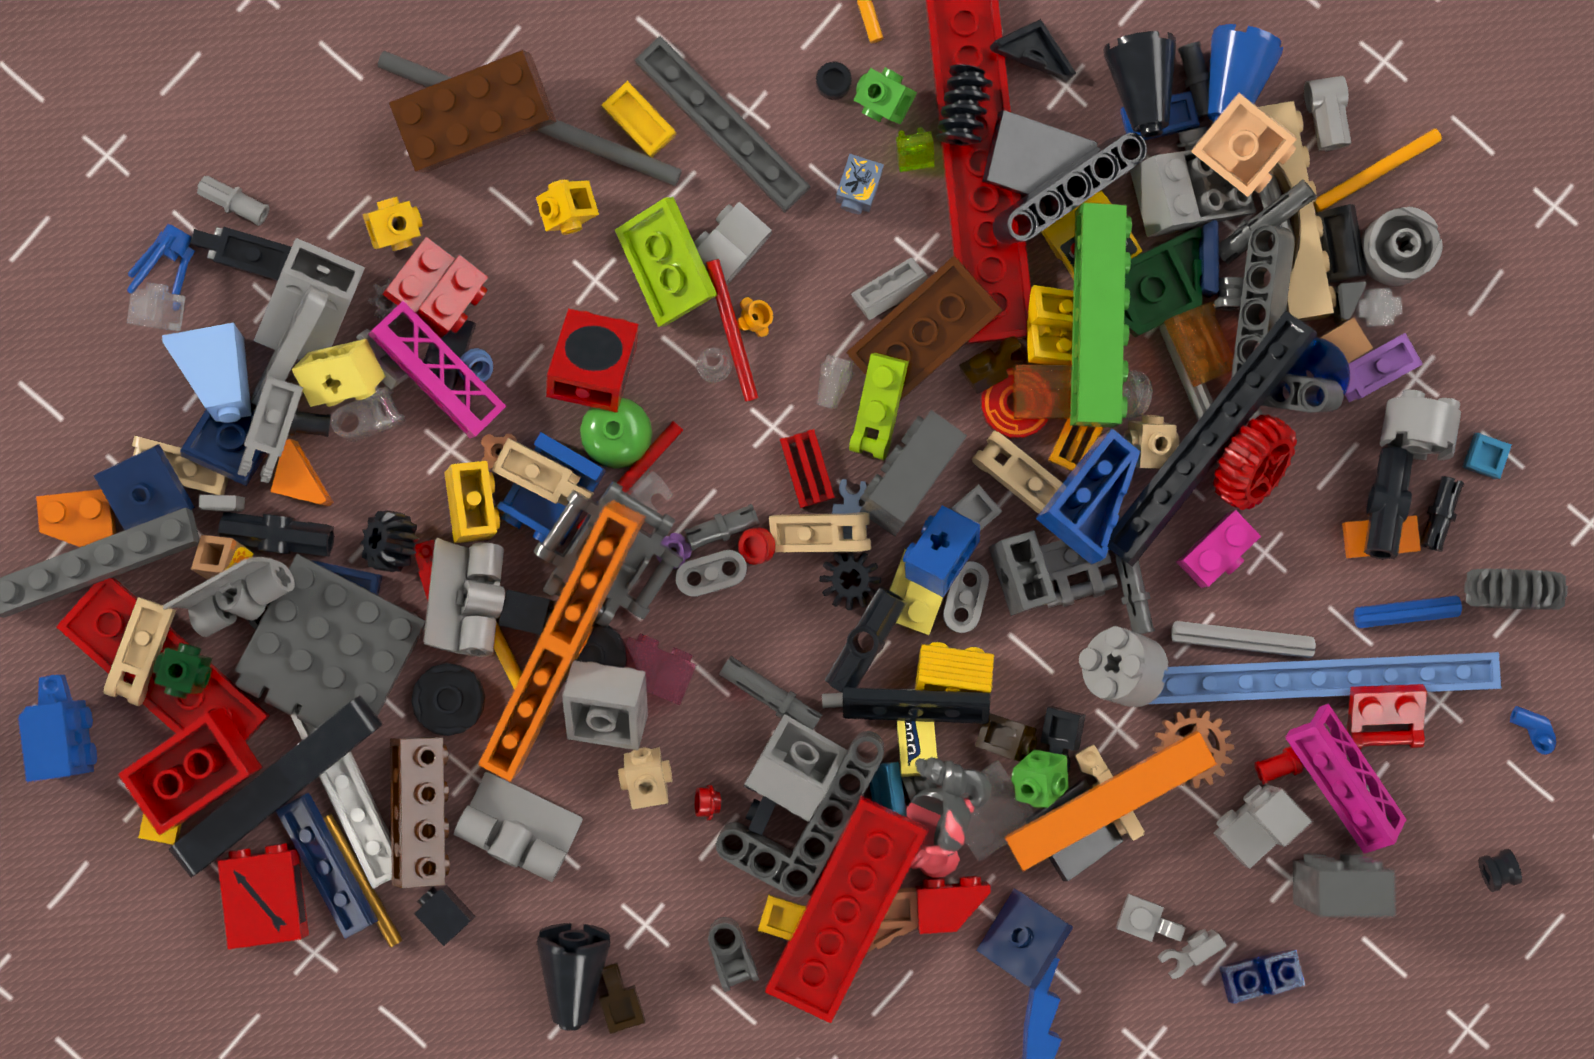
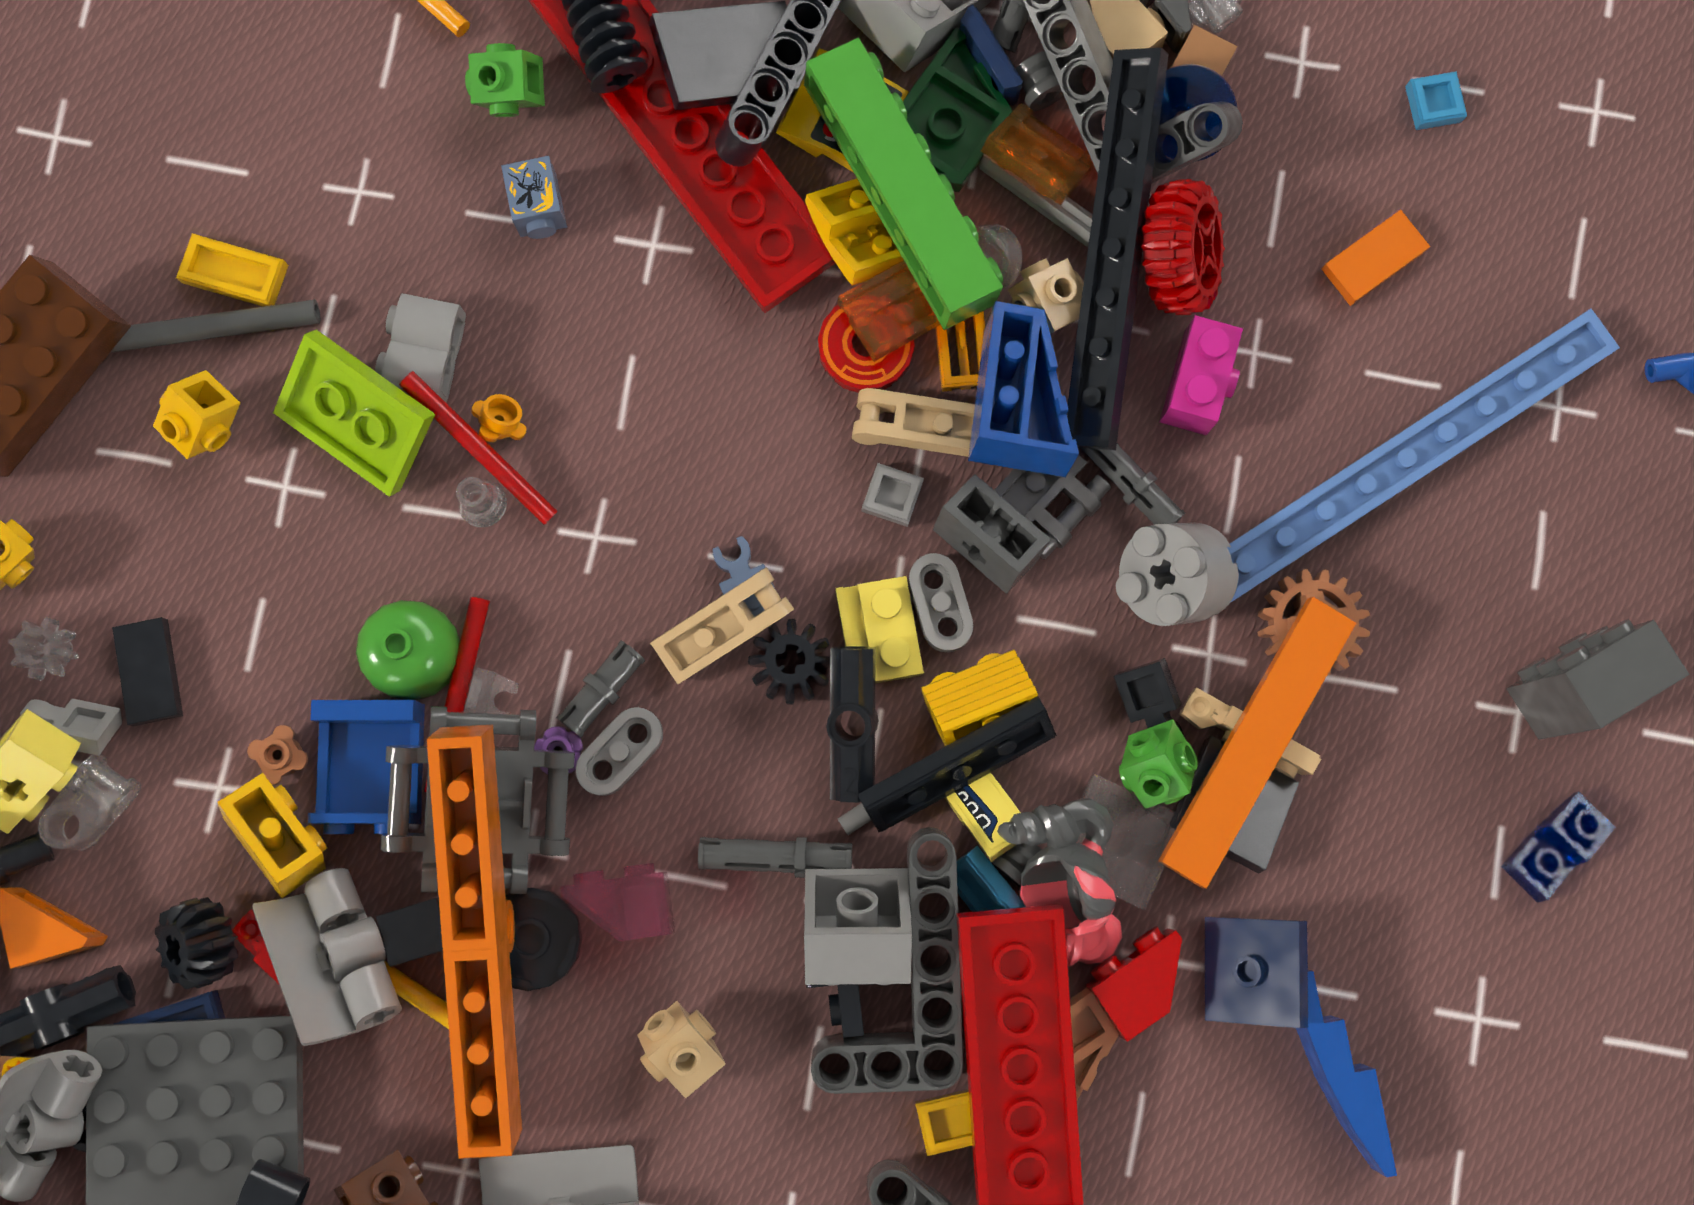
camera: 30 degrees left, 5 degrees down
dark pink fence [368,301,506,438] -> none
plate [383,237,488,338] -> none
black tile [411,663,485,736] -> none
medium blue plate [458,348,493,383] -> none
tan hinge [491,438,594,506] -> none
red brick [546,308,639,413] -> none
light grey brick [562,661,648,750] -> none
dark grey tile [635,36,810,213] -> none
red plate [694,785,721,821] -> none
red tile [738,527,775,565] -> none
red tile [780,429,835,509] -> none
black tile [816,61,852,100] -> none
clear cone [816,354,855,410] -> none
reddish brown plate [846,256,1003,401] -> none
lime plate [849,353,909,460] -> none
light grey plate [851,257,928,320] -> none
dark grey brick [860,410,967,536] -> none
clear neon green tile [895,127,935,172] -> none
blue brick [903,506,980,597] -> none
dark brown plate [959,336,1026,394] -> none
dark brown bracket [975,713,1037,762] -> none
light grey plate [1116,893,1185,942] -> none
light grey plate [1158,929,1226,979] -> none
light grey axle [1171,621,1316,658] -> none
light grey brick [1213,784,1312,869] -> none
red pin [1254,746,1305,784] -> none
dark pink fence [1285,703,1407,854] -> none
medium lavender hinge [1320,333,1423,402] -> none
plate [1347,684,1427,750] -> none
blue axle [1353,596,1462,628] -> none
black piece [1364,447,1414,560] -> none
light grey brick [1380,390,1461,460] -> none
black pin [1420,476,1465,552] -> none
dark grey gear [1464,569,1568,610] -> none

